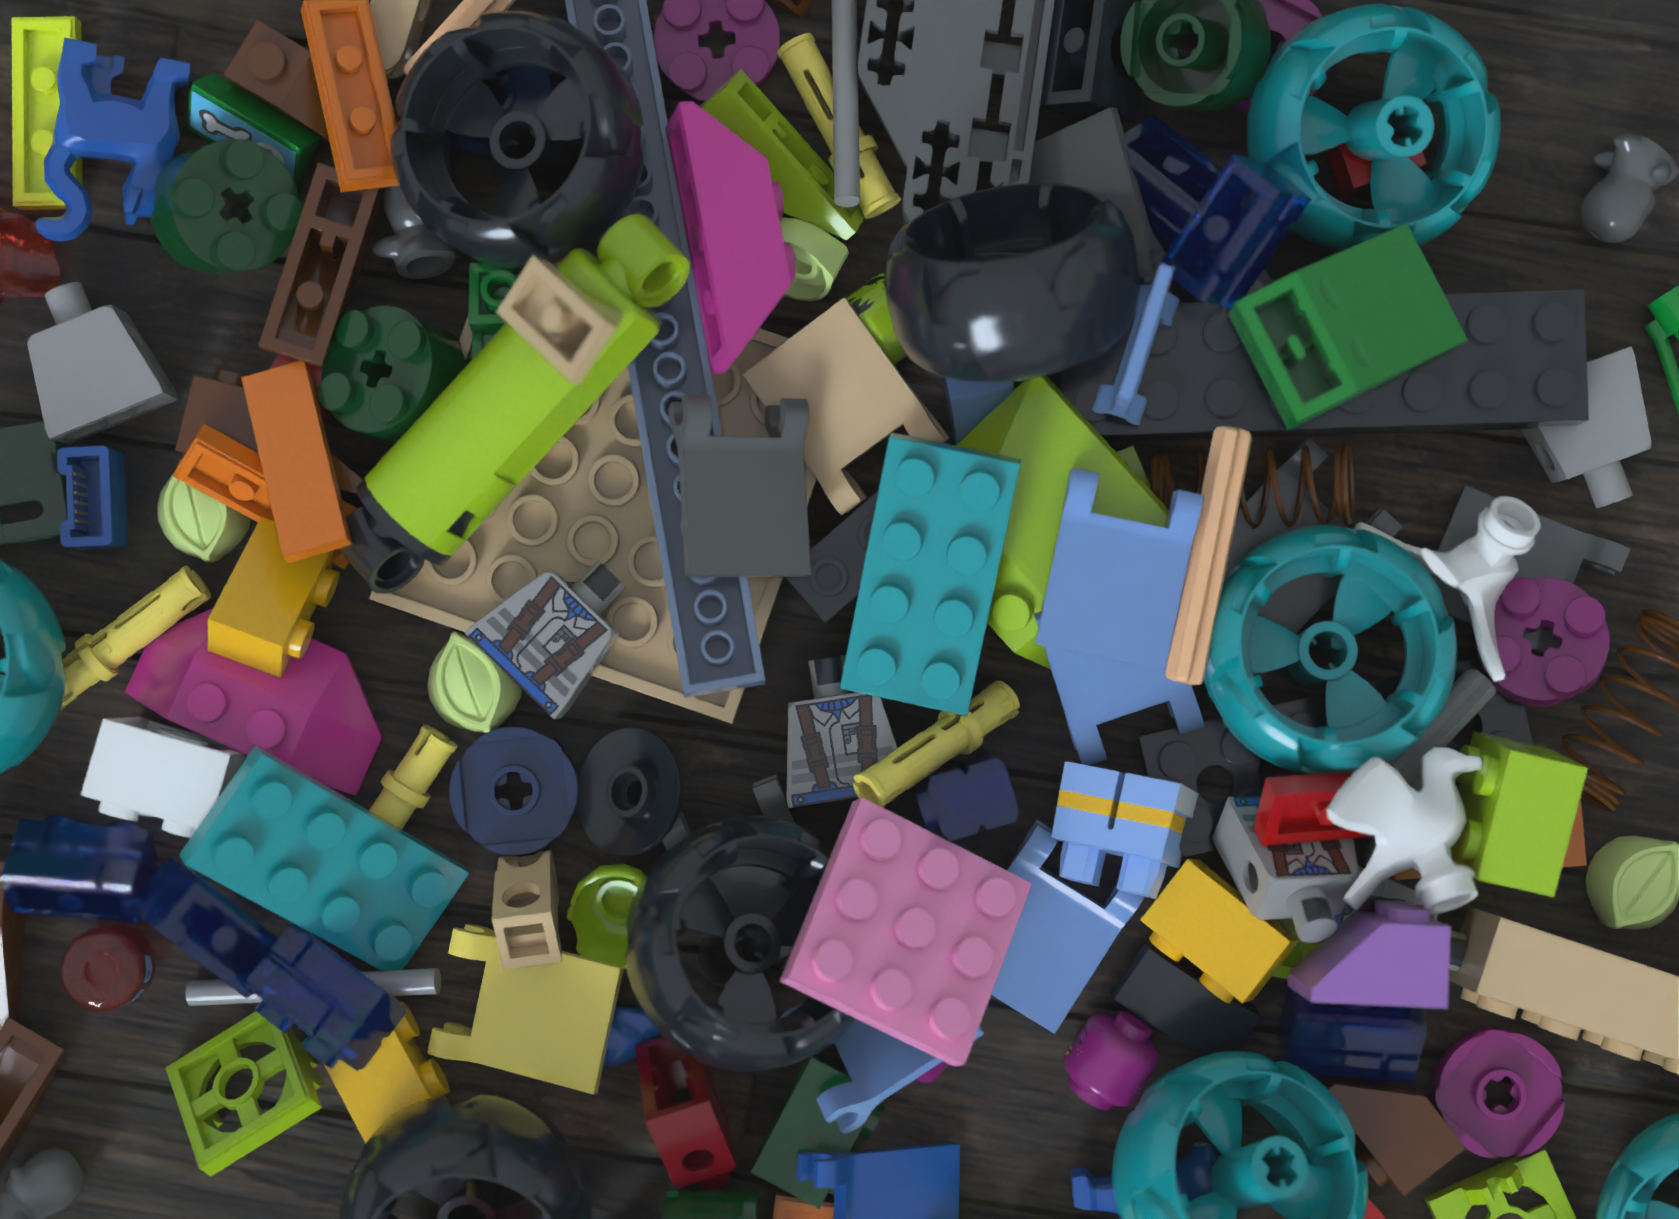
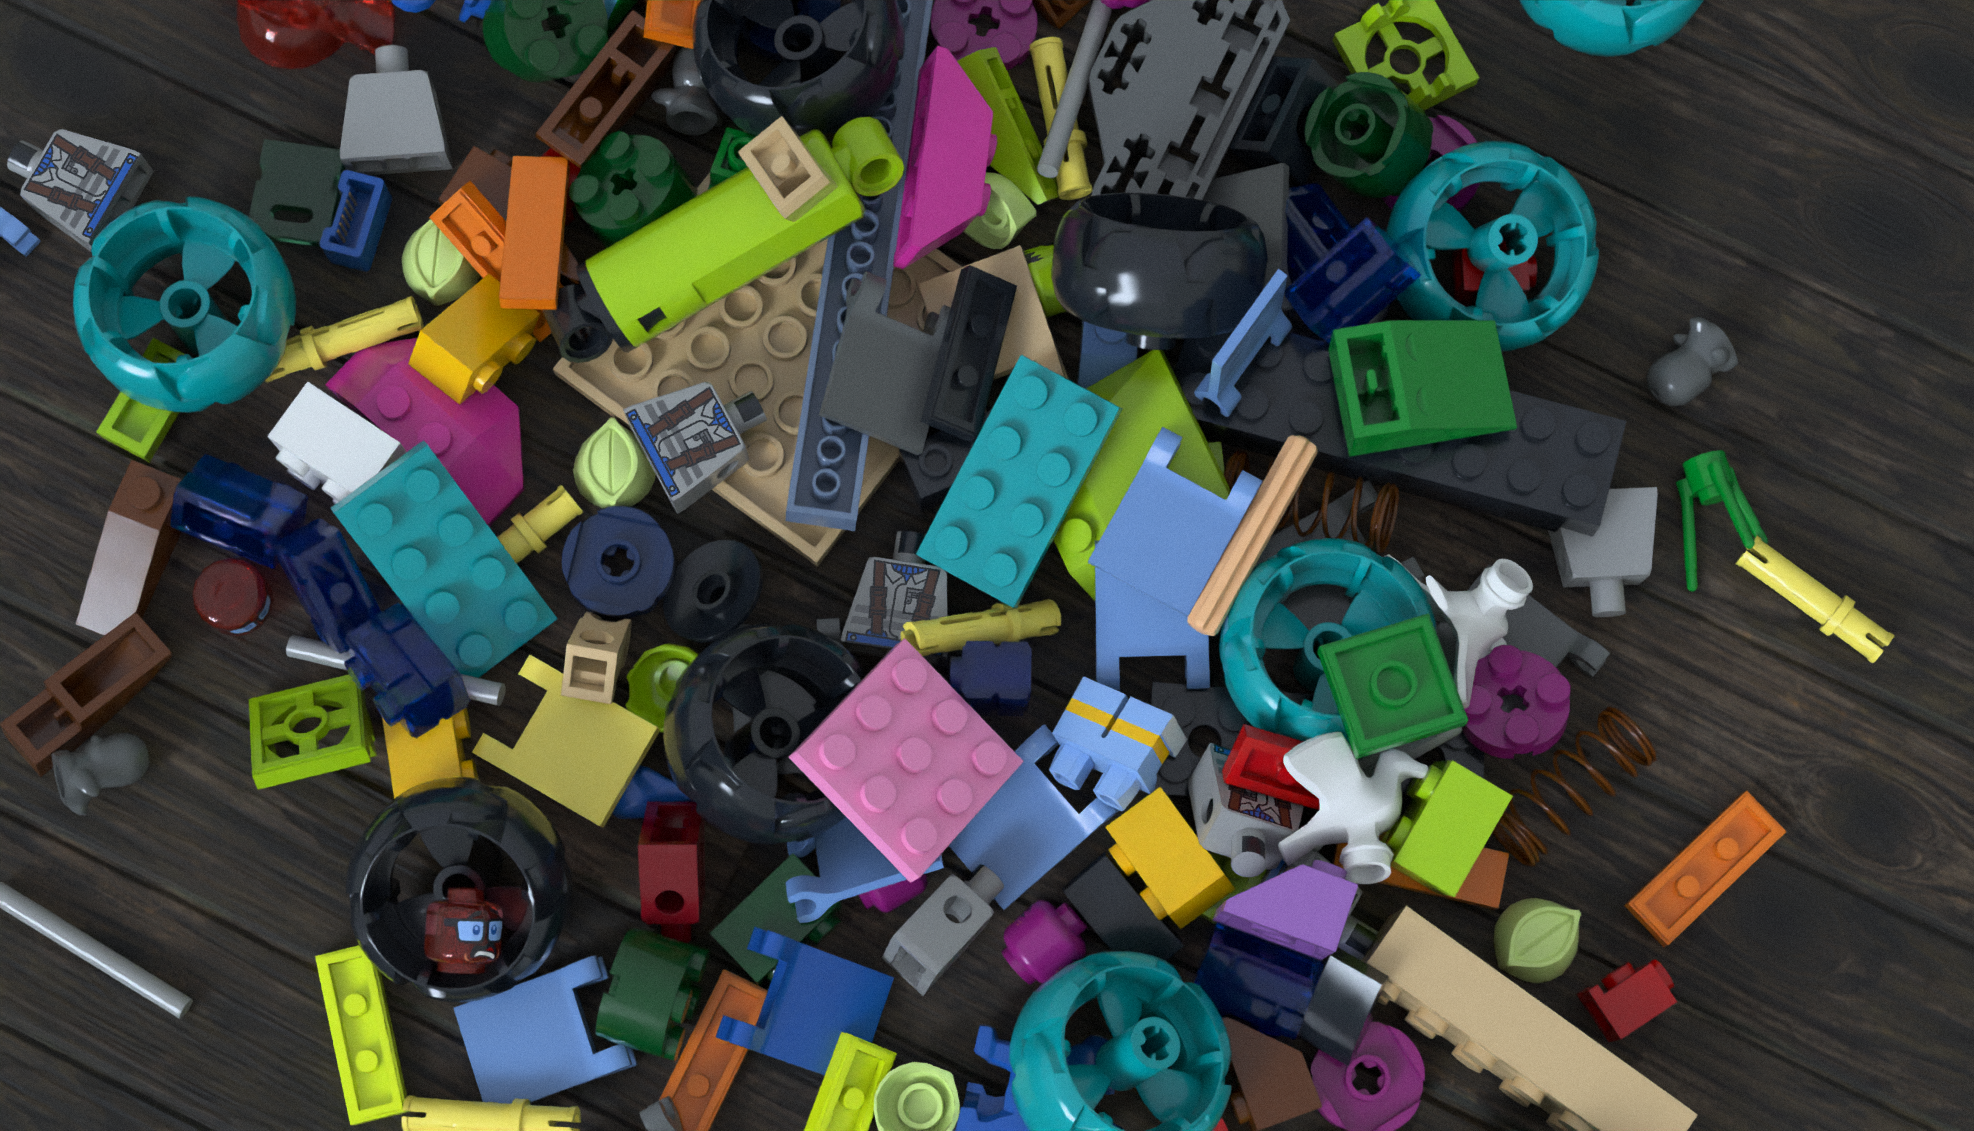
camera: 15 degrees right, 10 degrees down
none -> light grey torso [882,864,1004,996]
none -> black tile [921,265,1017,442]
none -> black slope [1298,948,1389,1066]
none -> green tile [1317,613,1469,759]

